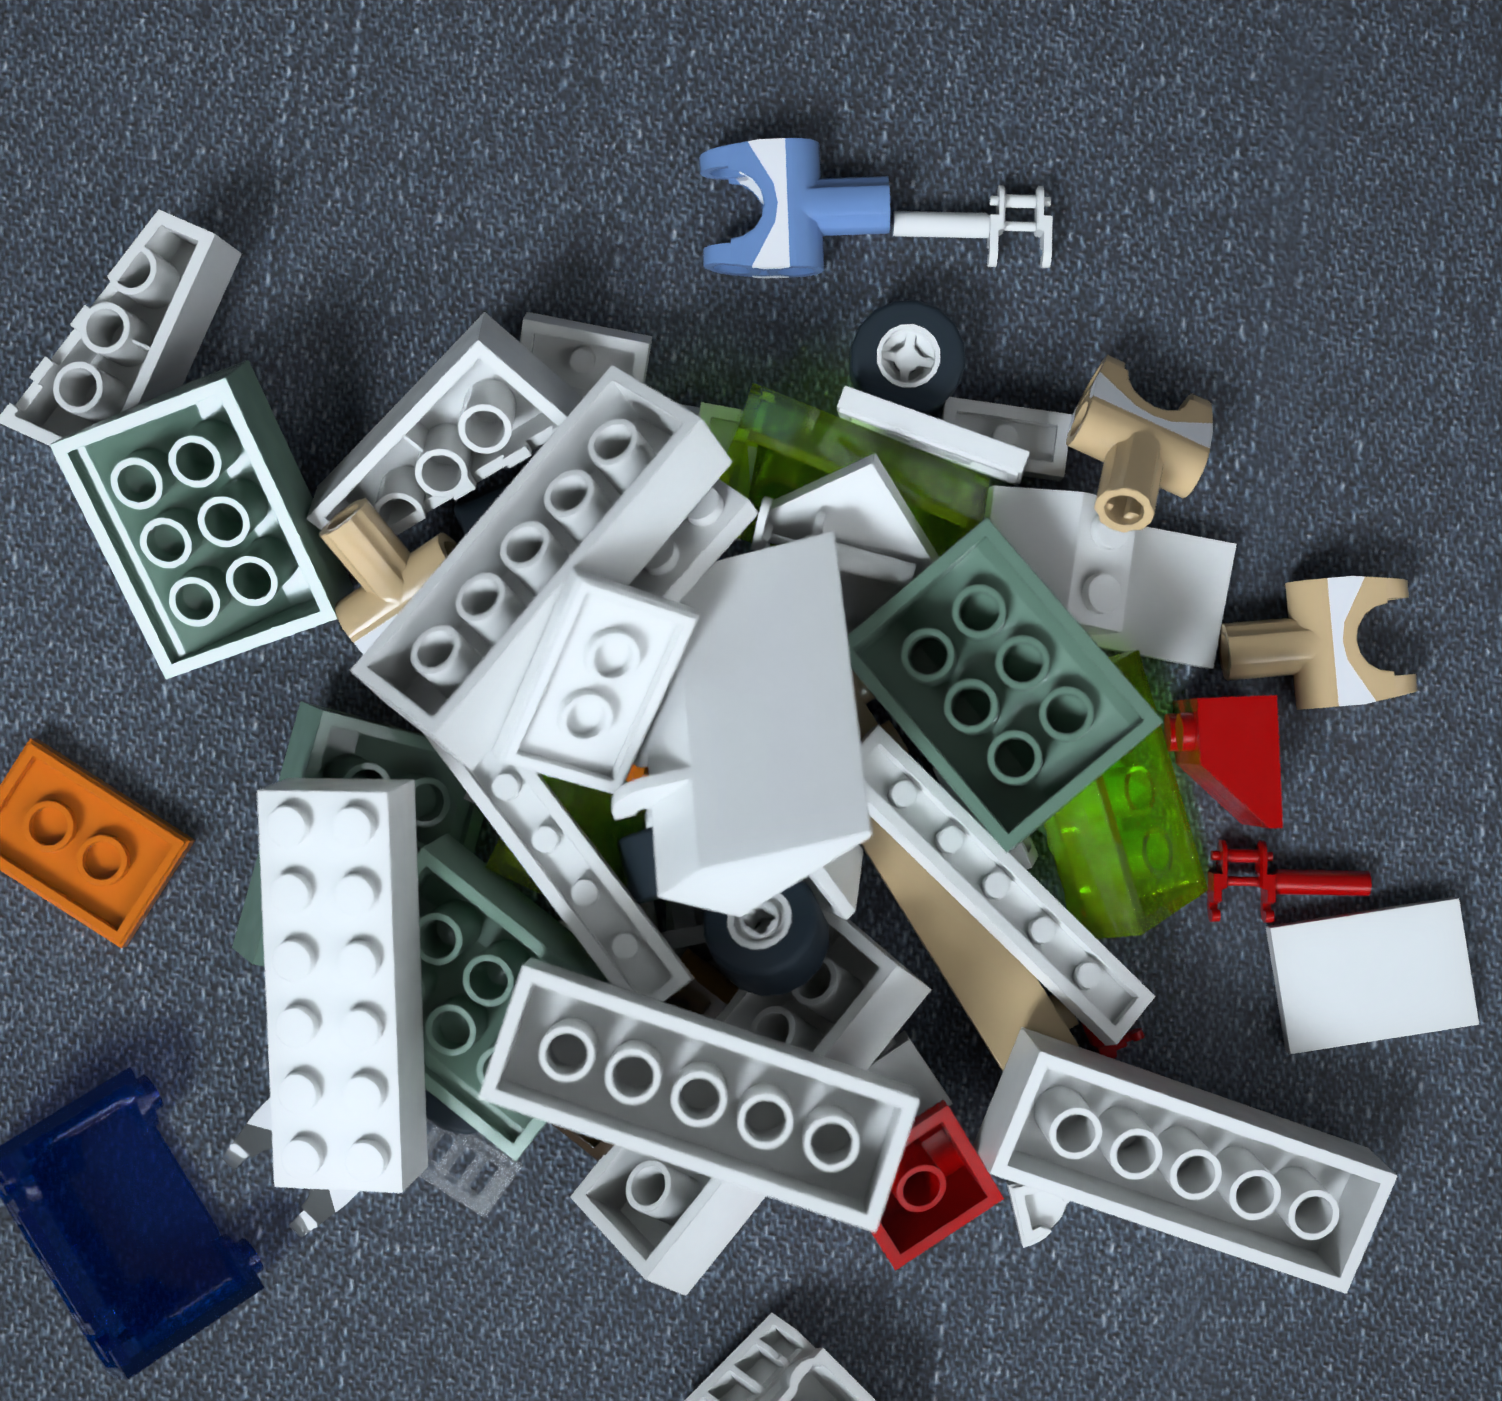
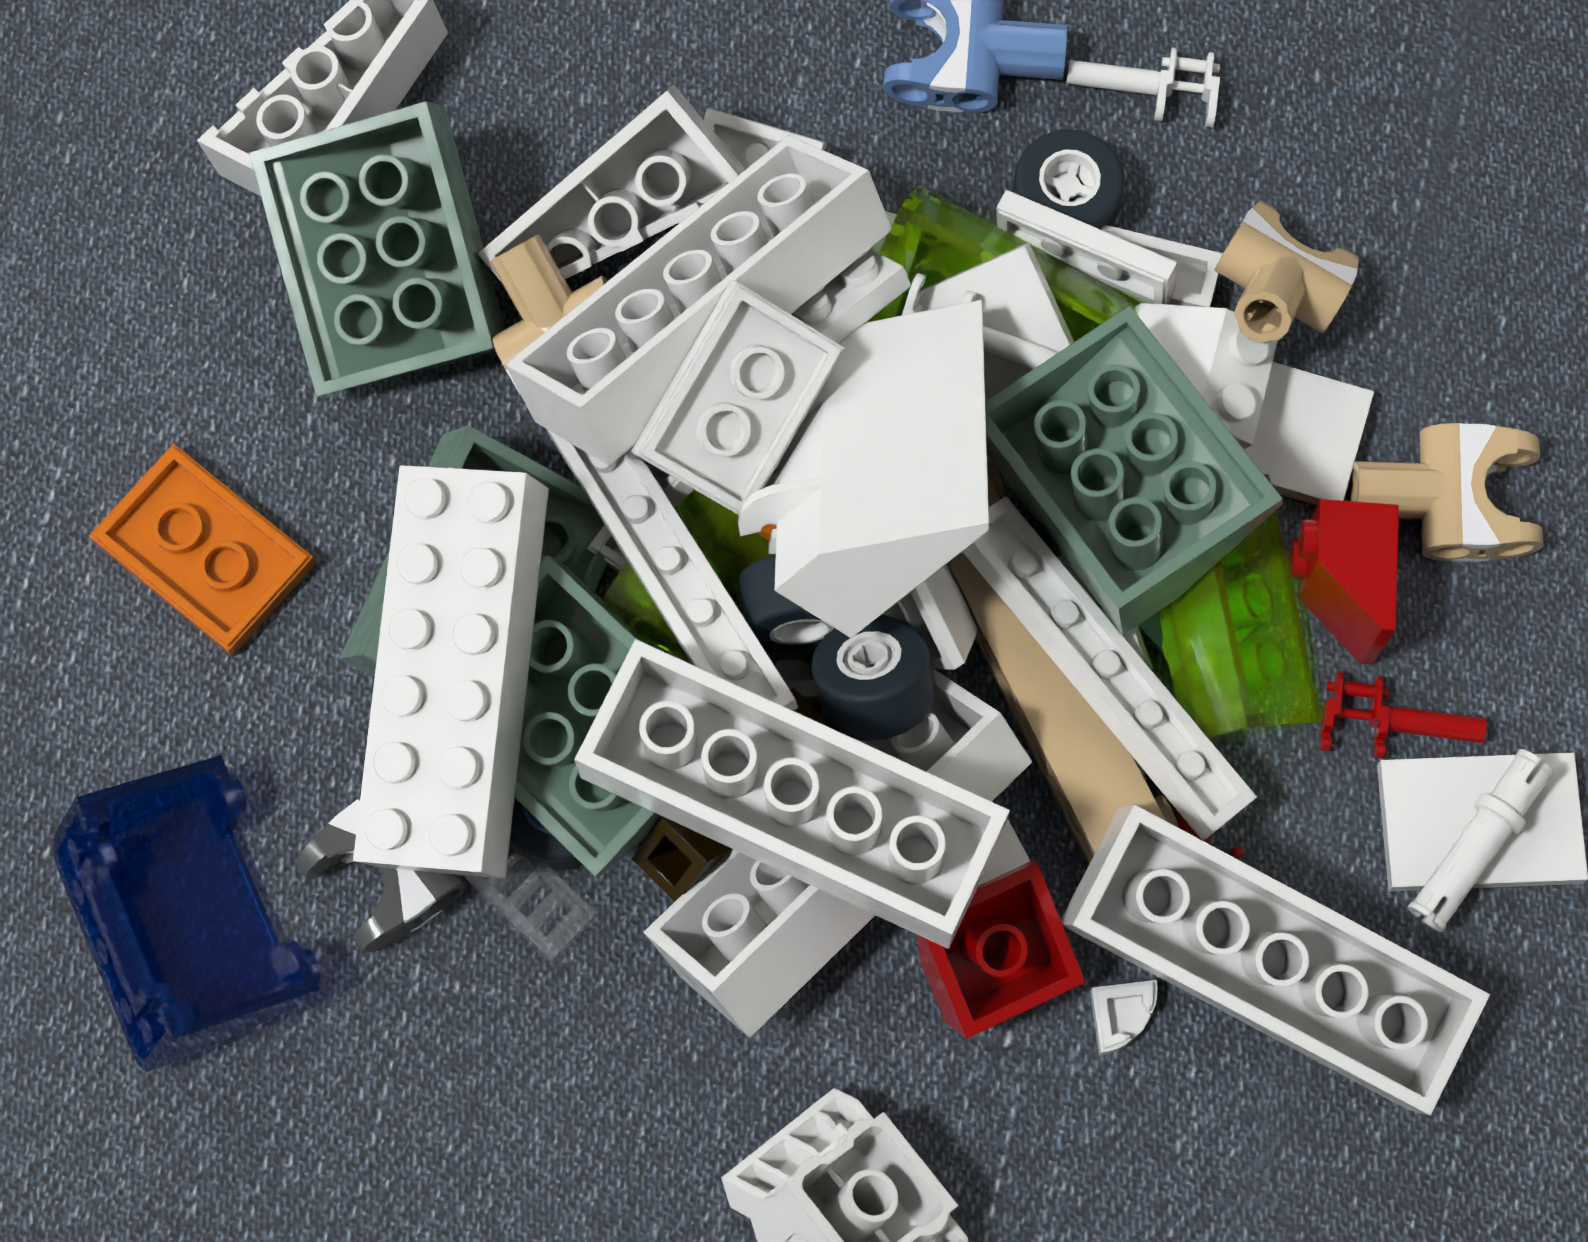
camera: 10 degrees right, 15 degrees down
none -> white pin [1407,749,1555,932]

